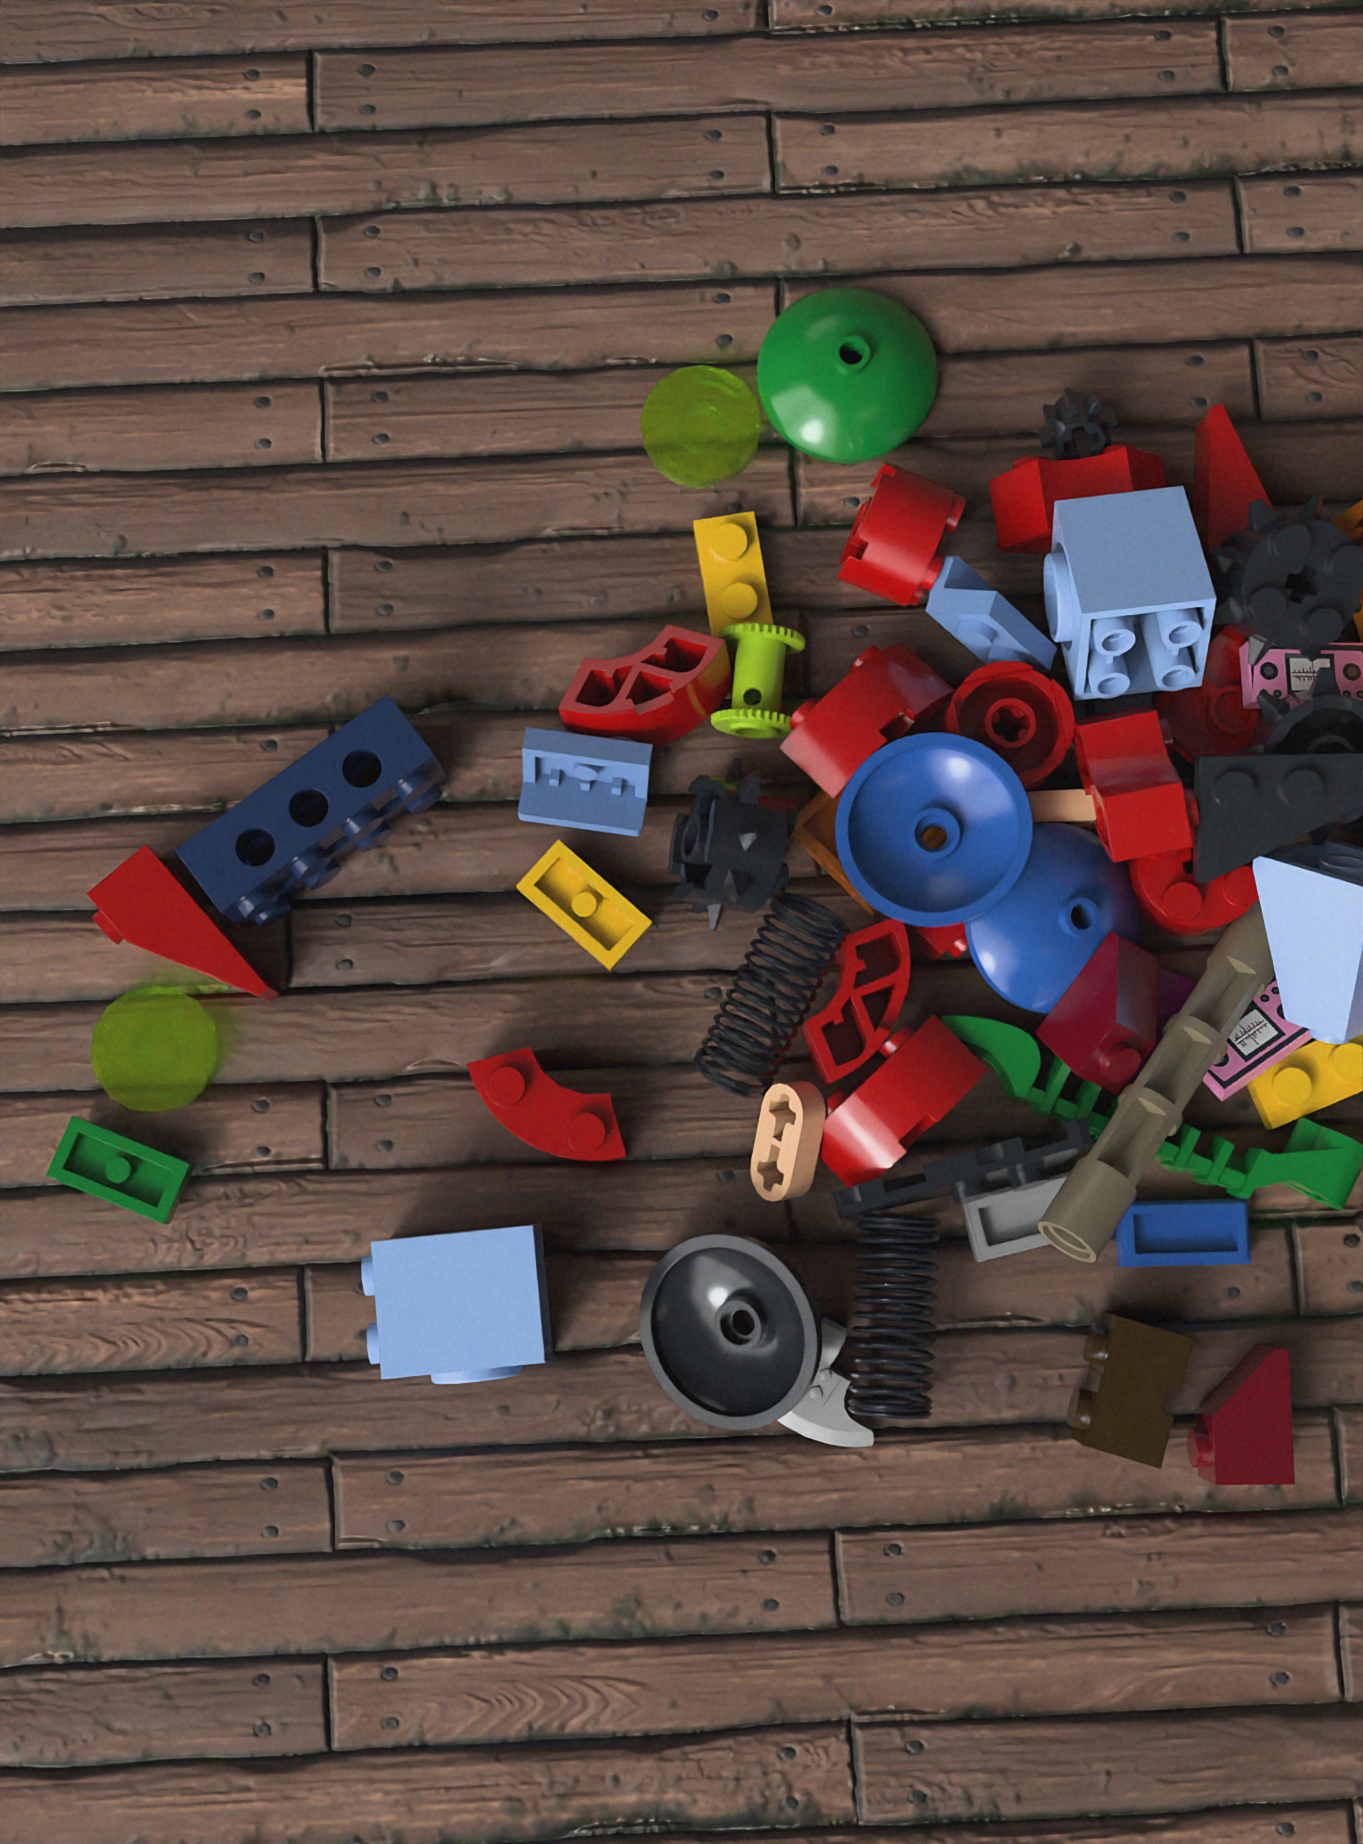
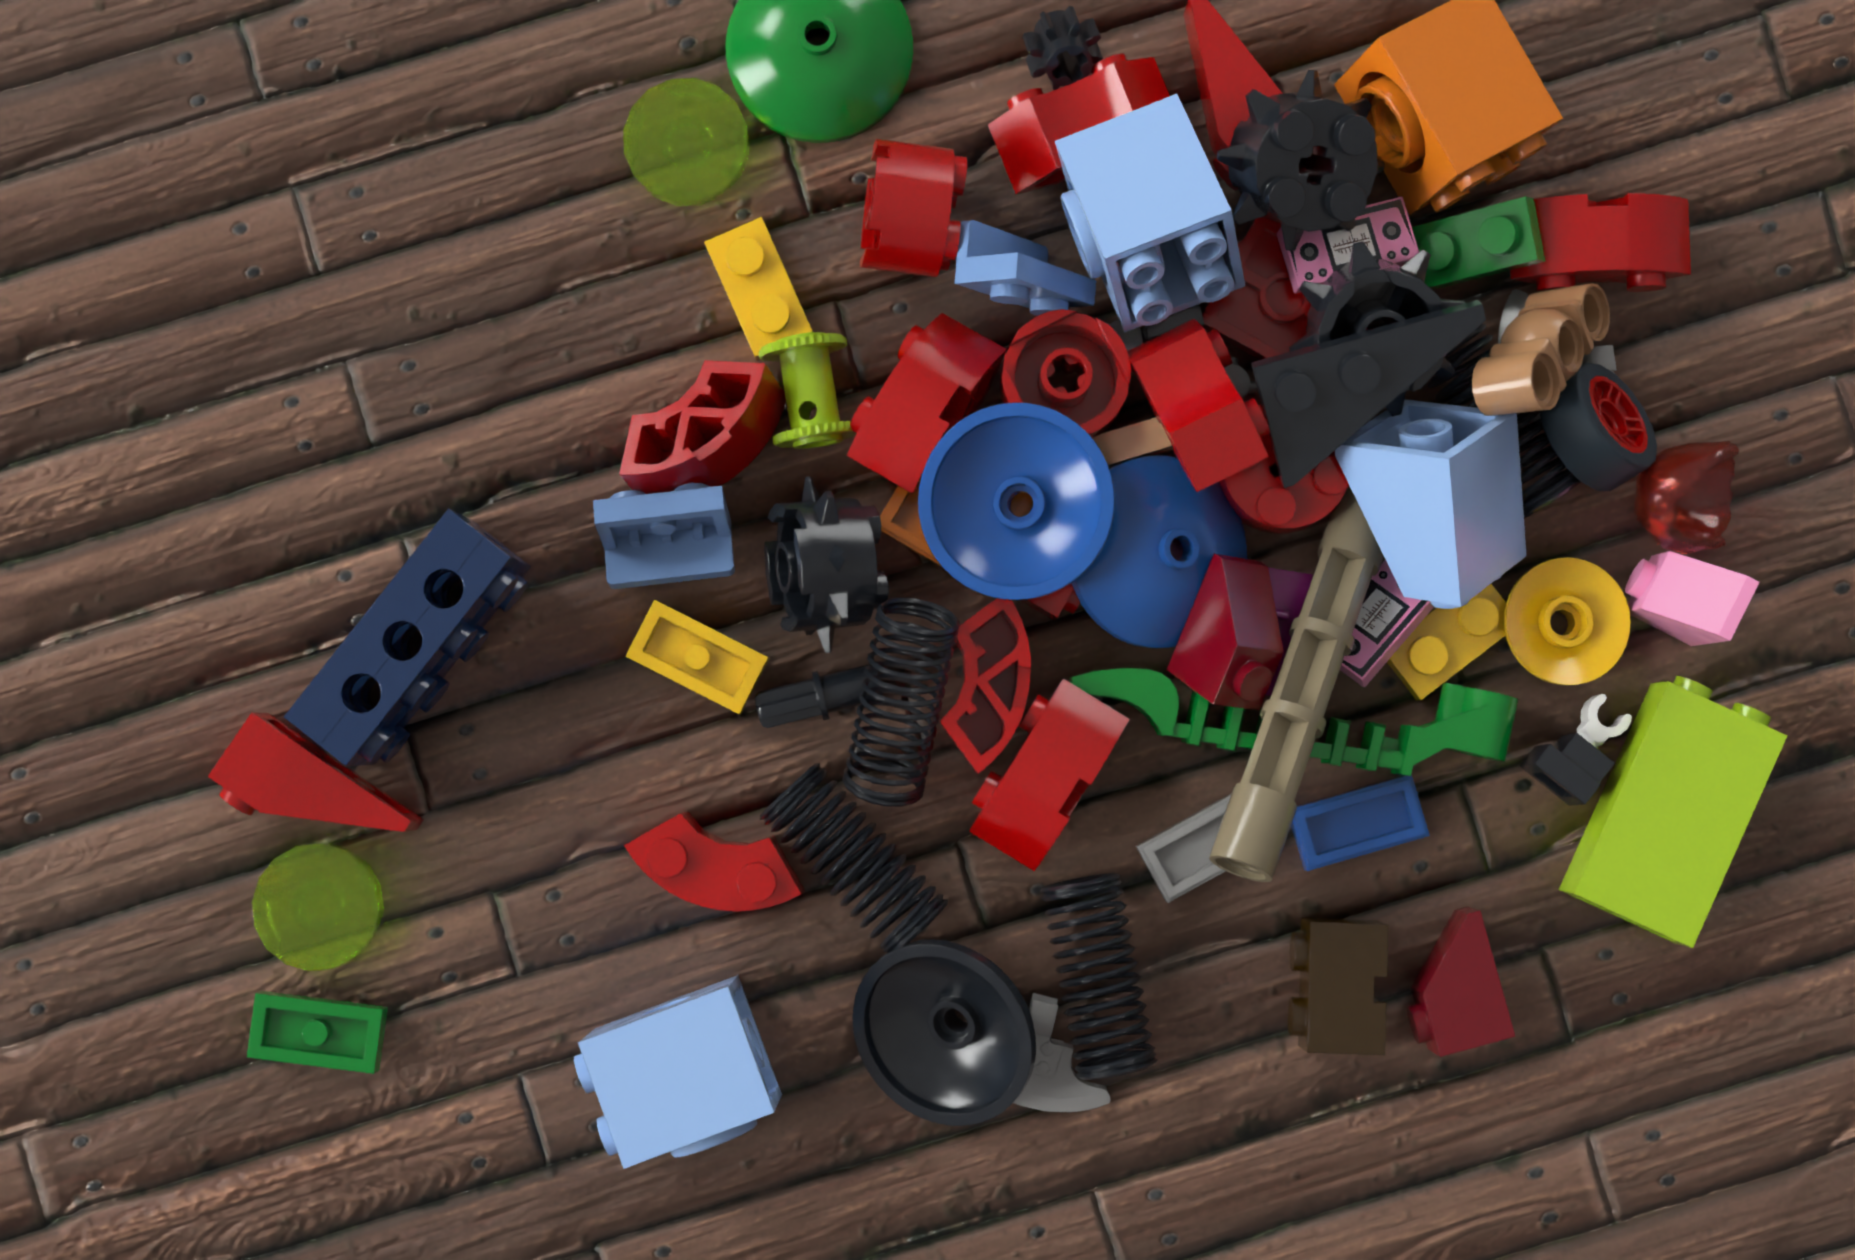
camera: 10 degrees left, 5 degrees up
light nougat beam [750,1081,826,1202] -> none
black wing [833,1118,1093,1219] -> none
none -> black axle [755,661,883,728]
none -> black piece [760,763,948,952]

